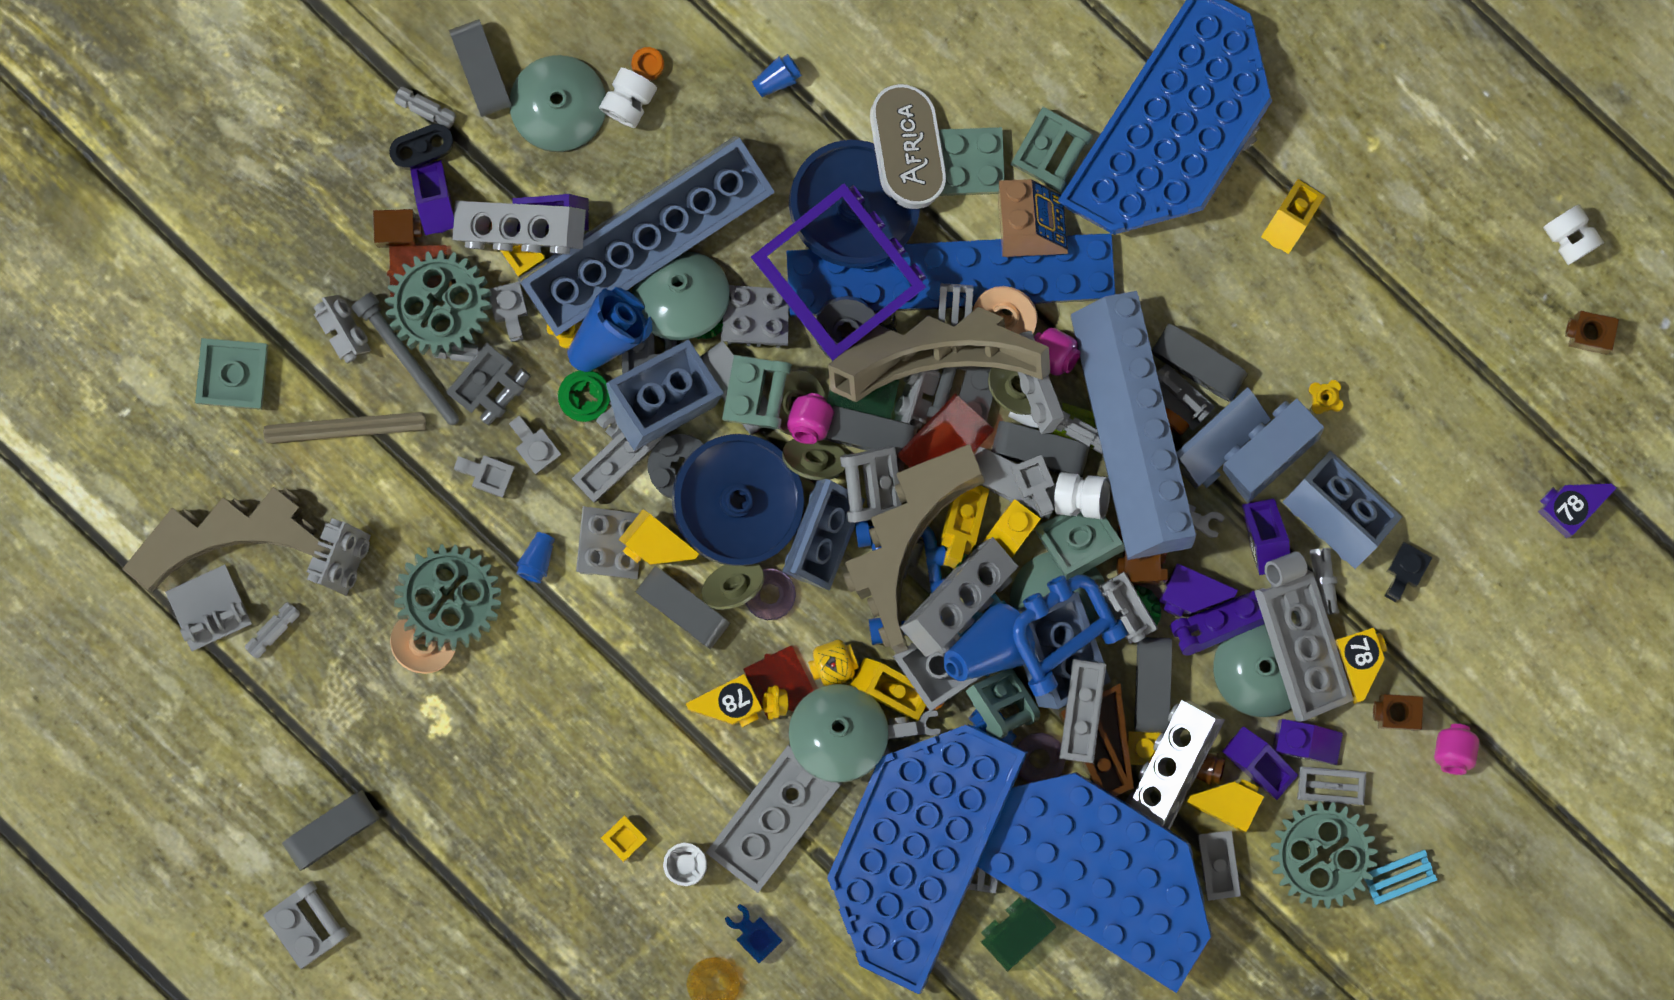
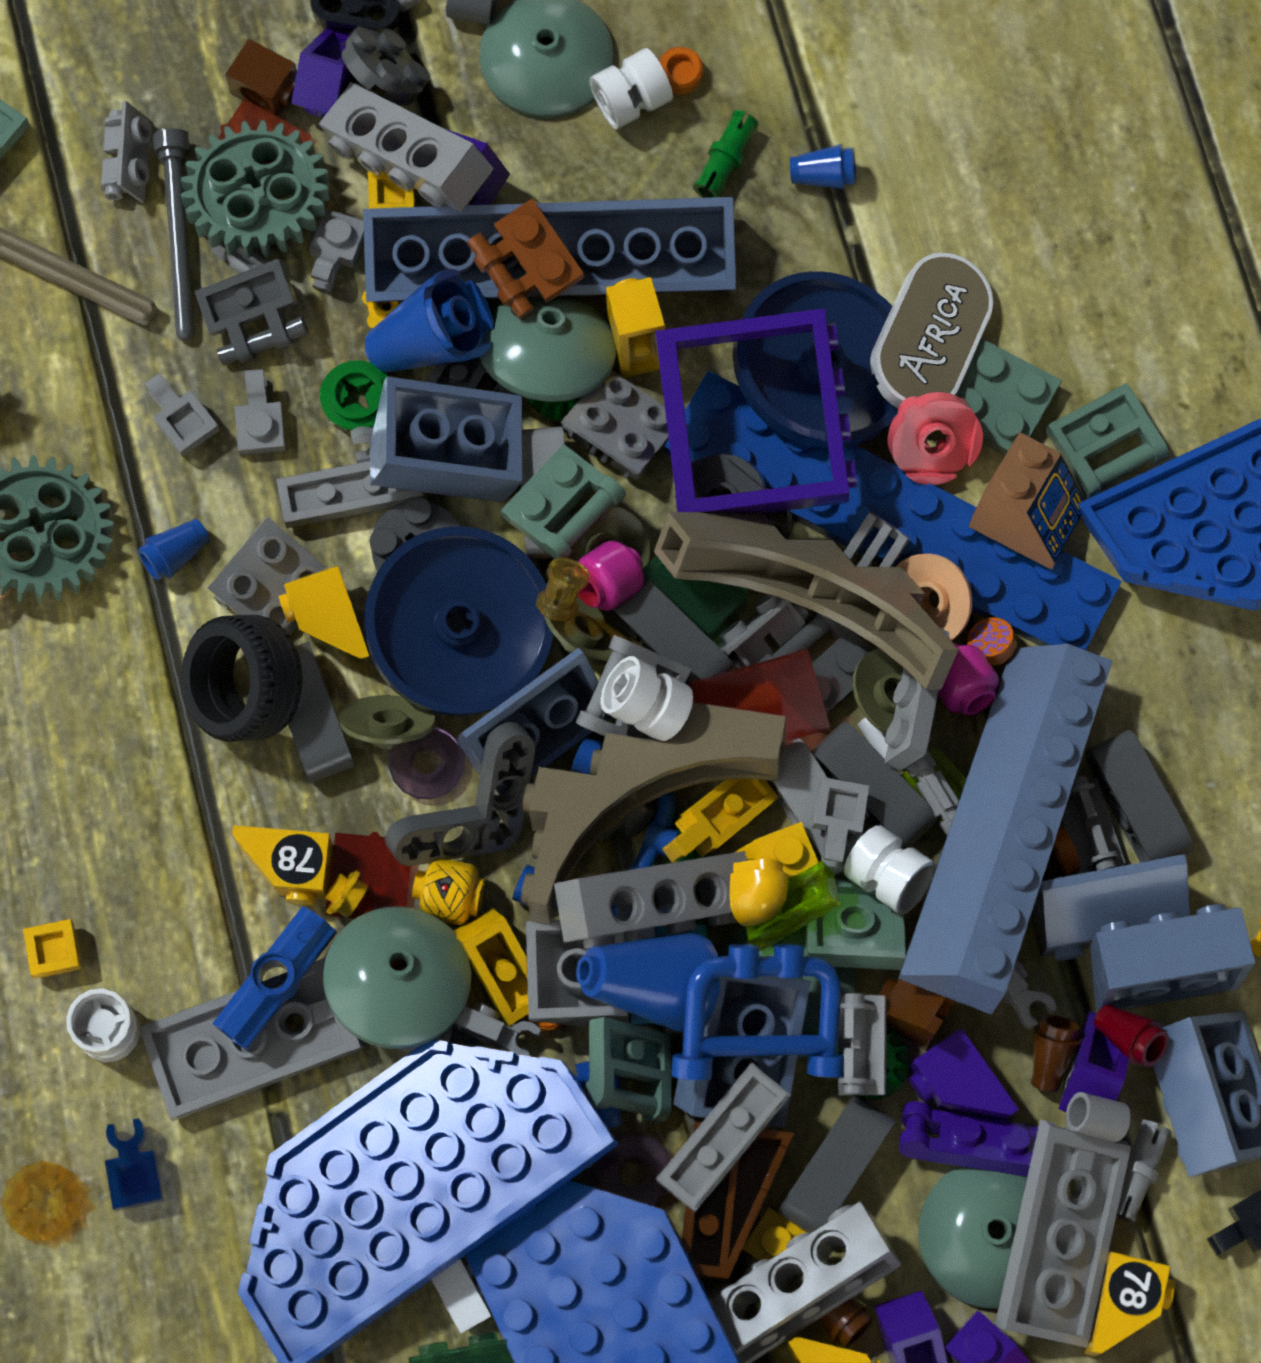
camera: 35 degrees right, 10 degrees down
none -> black tyre [181,615,303,742]
none -> blue piece [212,906,337,1051]
none -> dark grey plate [341,27,430,106]
none -> dark grey beam [385,722,535,866]
none -> white sticker [432,1259,491,1334]
none -> dark orange plate [467,198,585,319]
none -> clear yellow bush [535,558,590,621]
none -> white wheel [600,656,693,741]
none -> yellow slope [606,277,665,378]
none -> green pin [693,110,759,198]
none -> yellow piece [730,859,789,927]
none -> clear neon green plate [746,861,840,952]
none -> coral plate [888,392,983,485]
none -> orange tile [967,617,1017,666]
none -> reddish brown cone [1030,1015,1082,1092]
none -> dark red cone [1094,1004,1169,1067]

